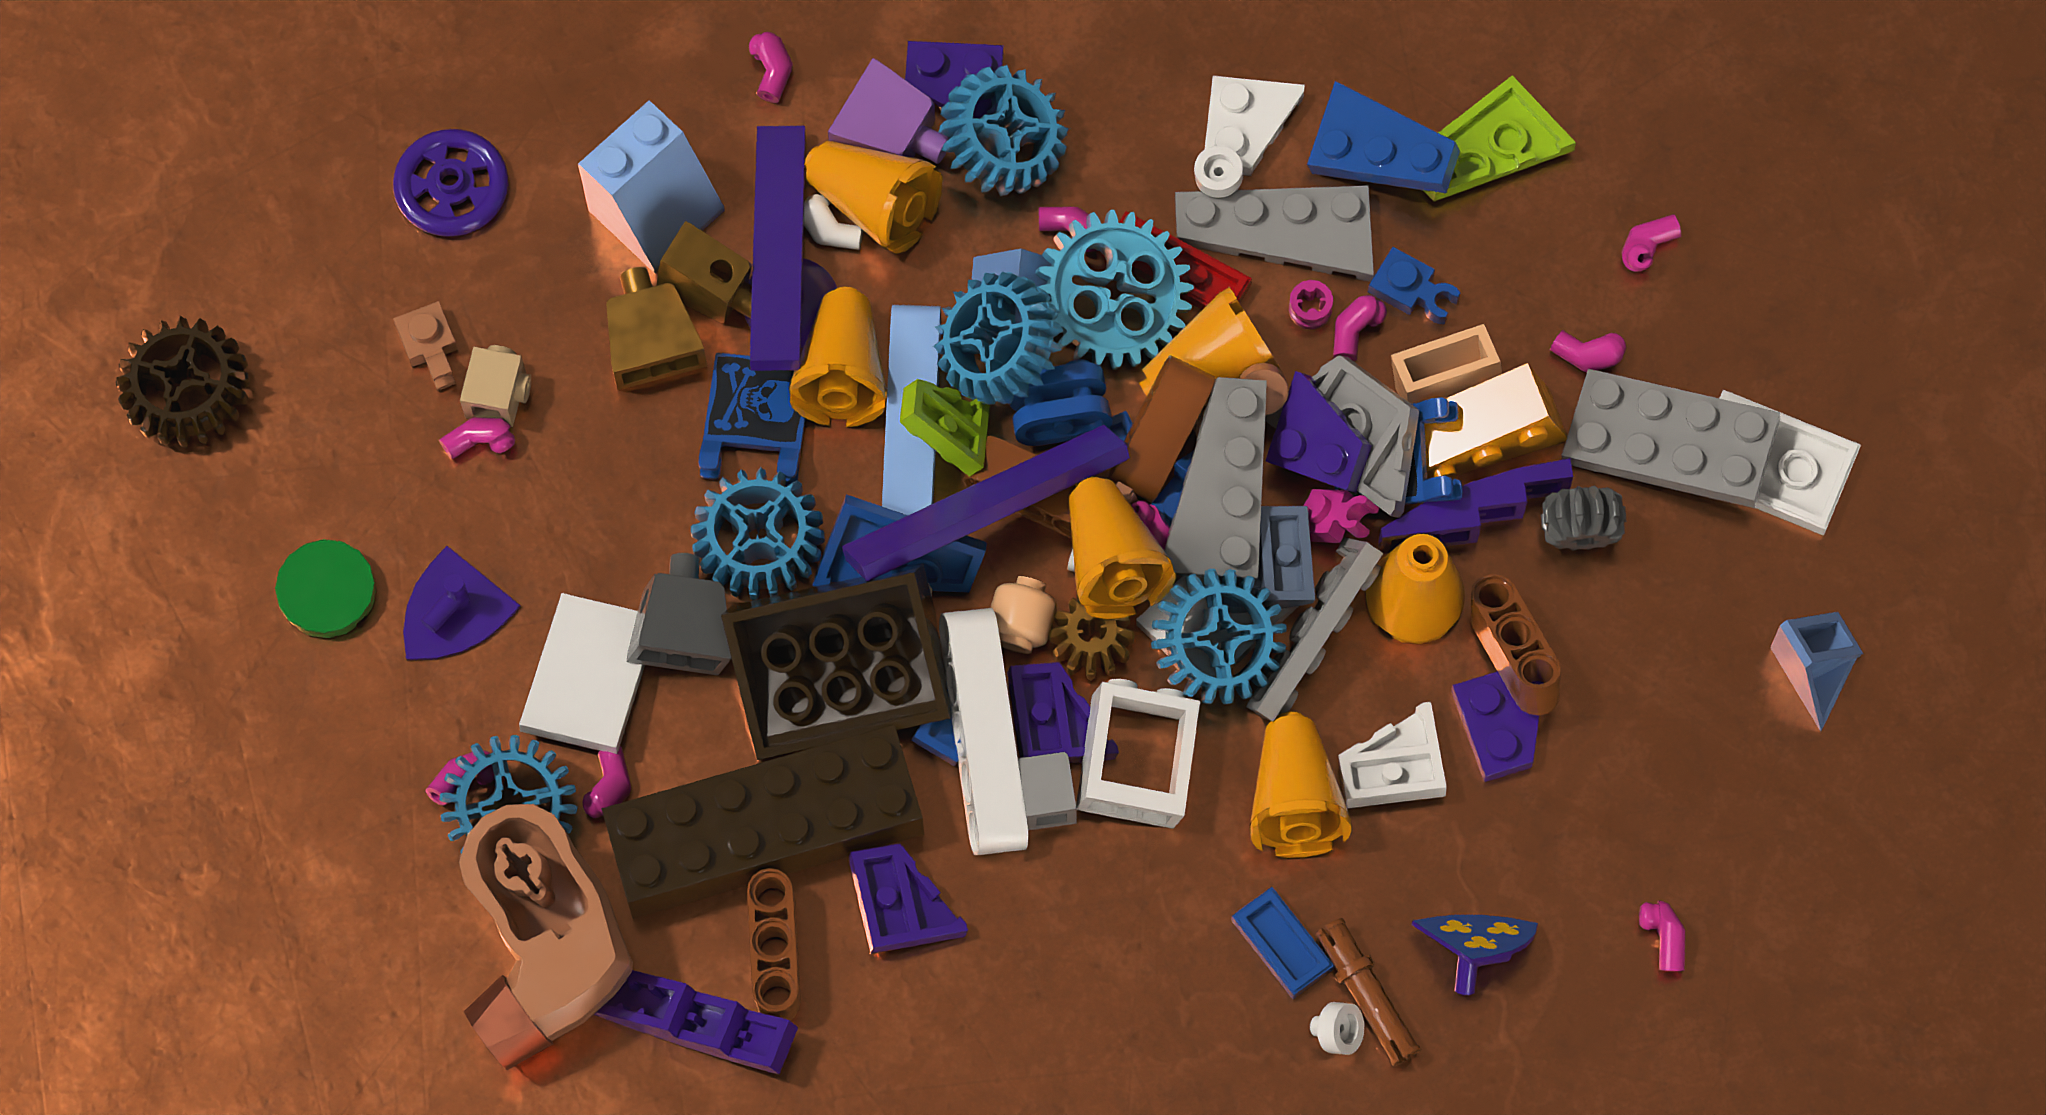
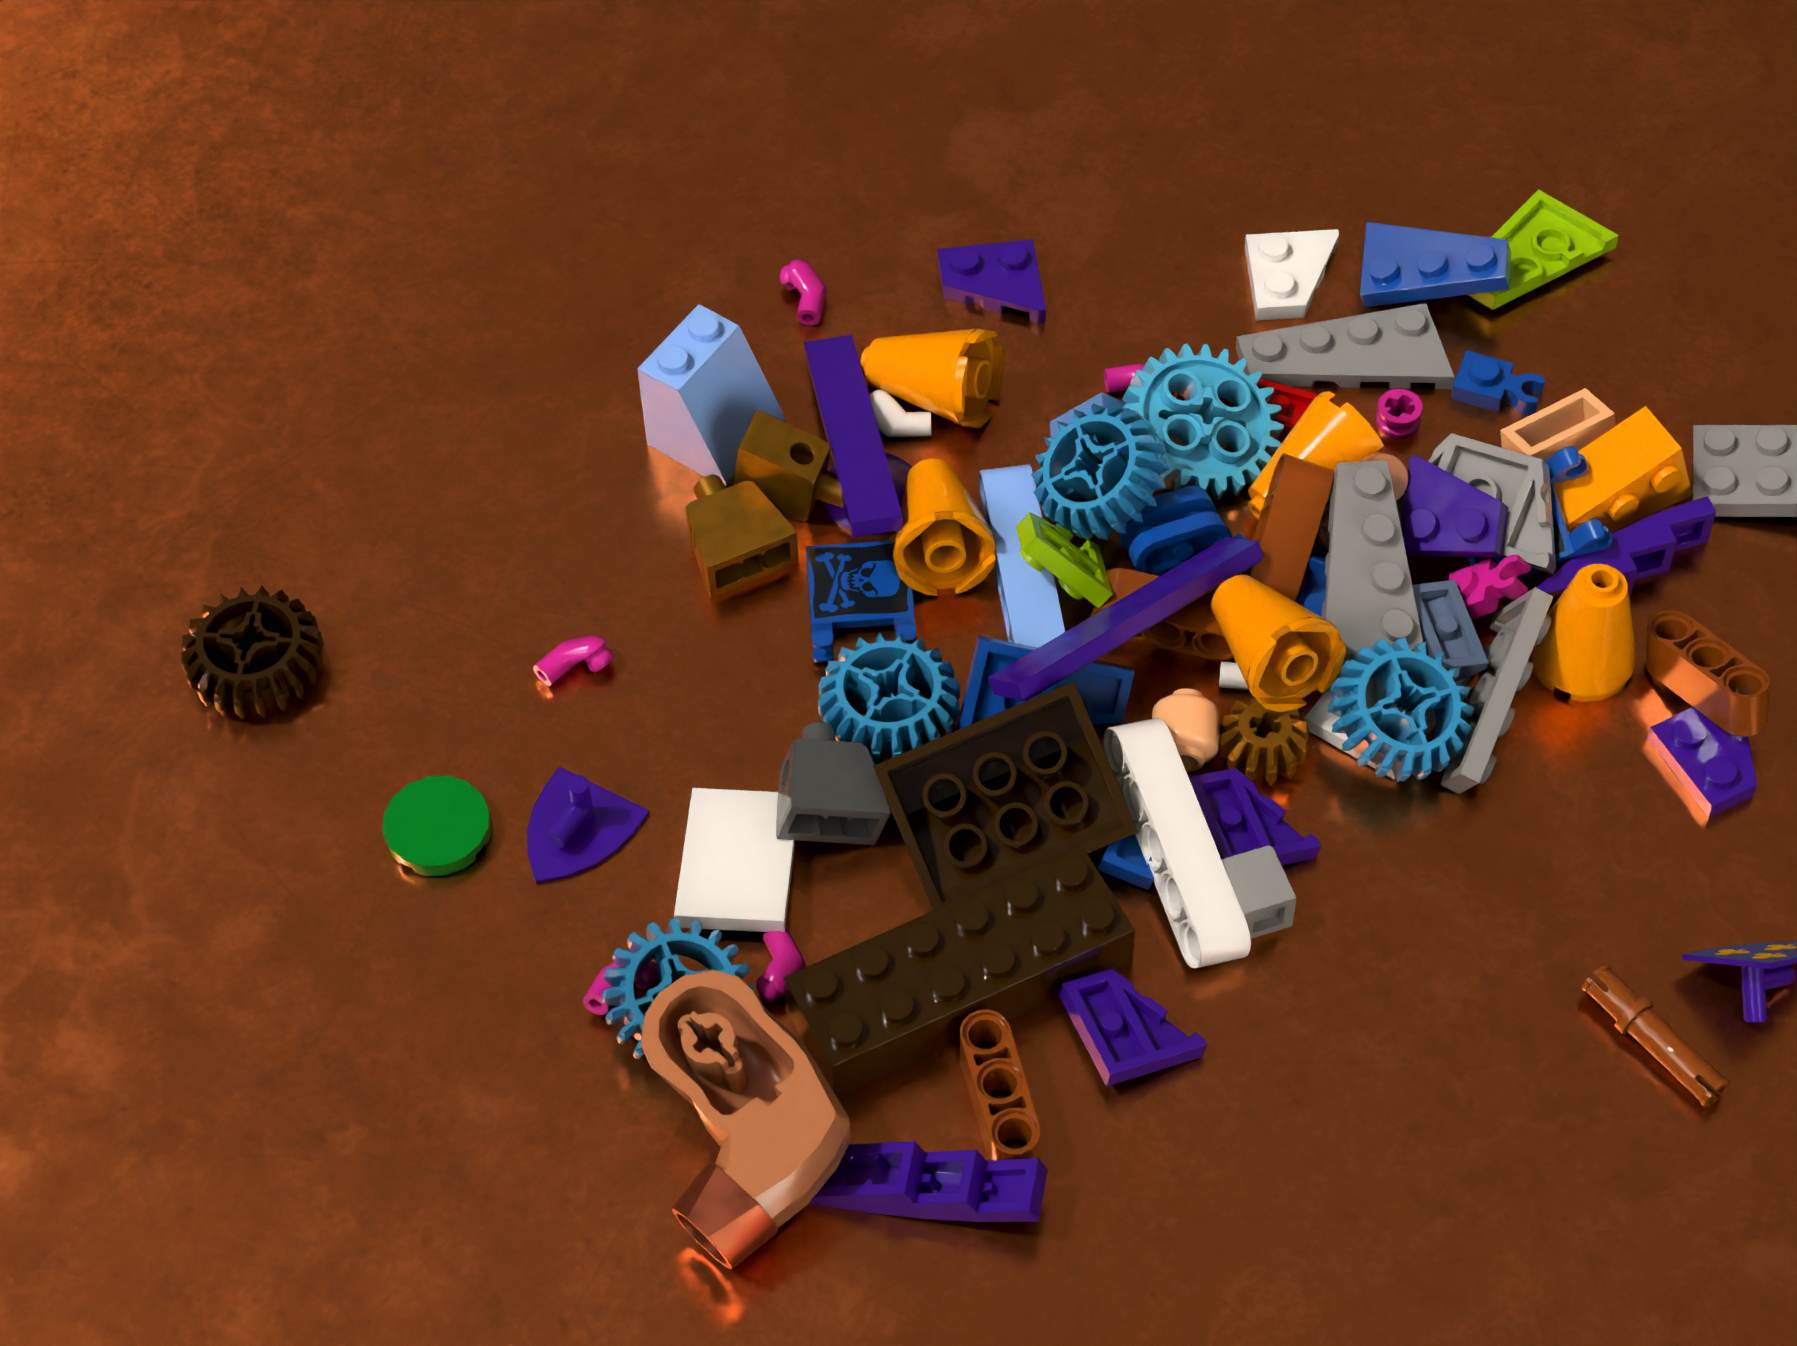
camera: 10 degrees left, 15 degrees down
dark purple plate [393,129,508,237] -> none
nougat plate [393,301,458,391] -> none
tan brick [460,345,531,427] -> none
medium lavender torso [828,58,950,164] -> none
dark azure gear [938,65,1069,196] -> none
white window [1076,679,1200,829] -> none
white tile [1194,145,1243,198] -> none
blue tile [1231,887,1334,999] -> none
light orange cone [1250,712,1352,858] -> none
white tile [1310,1002,1364,1055] -> none
dark pink arm [1333,295,1387,361] -> none
white wing [1338,702,1447,808] -> none
dark grey gear [1541,485,1627,551] -> none
dark pink arm [1550,330,1626,373] -> none
dark pink arm [1622,214,1681,272] -> none

